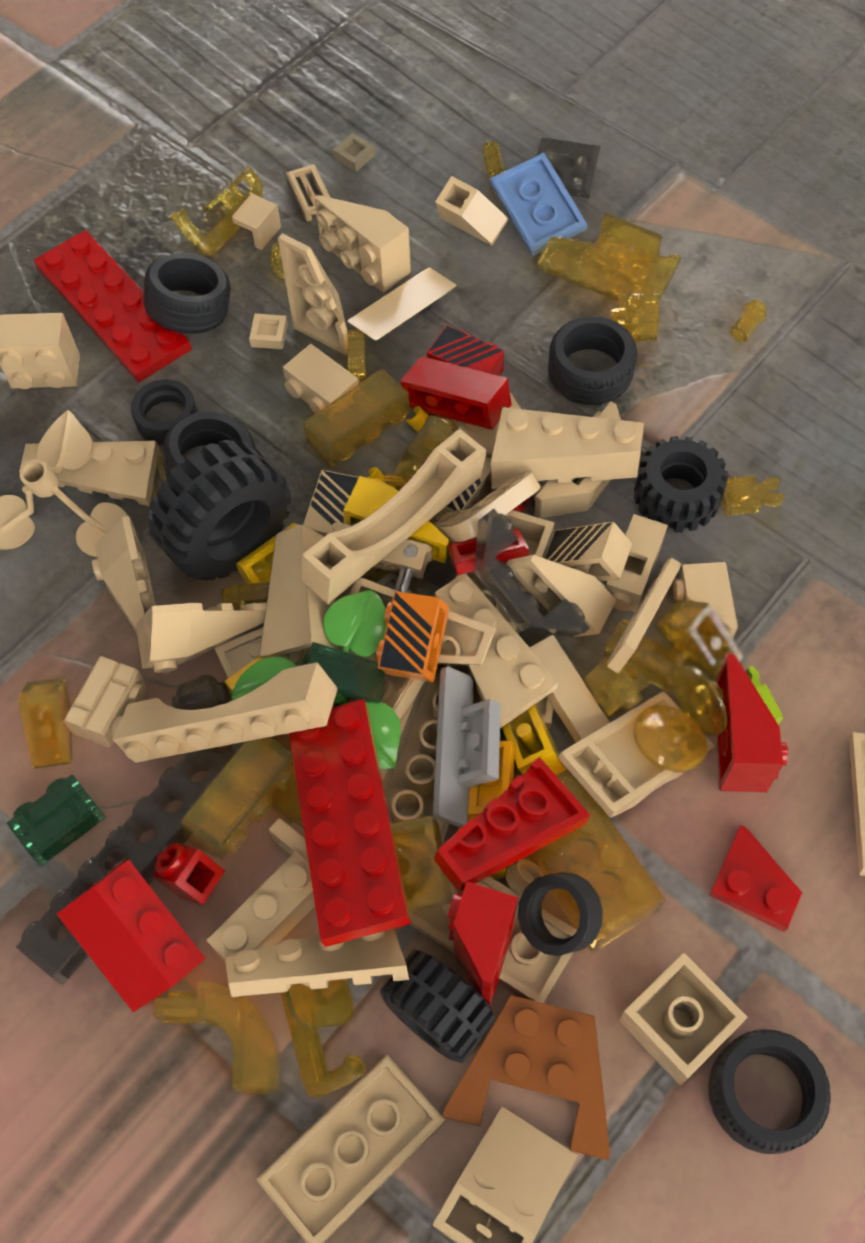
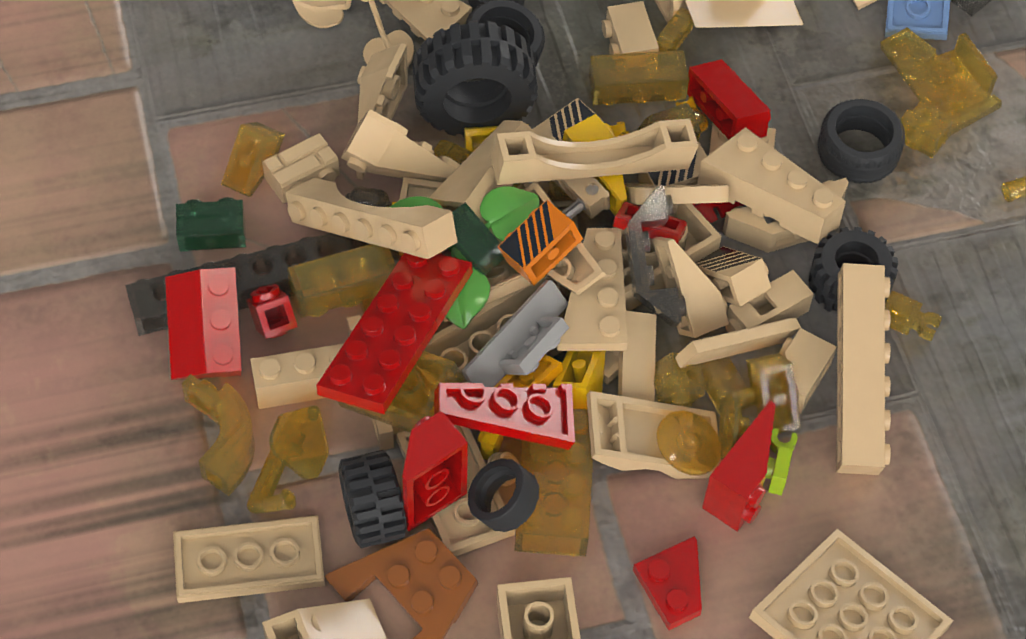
camera: 30 degrees right, 5 degrees down
tan wing [225,929,409,997] -> none
brick [427,325,504,376] -> none
none -> tan brick [836,263,891,475]

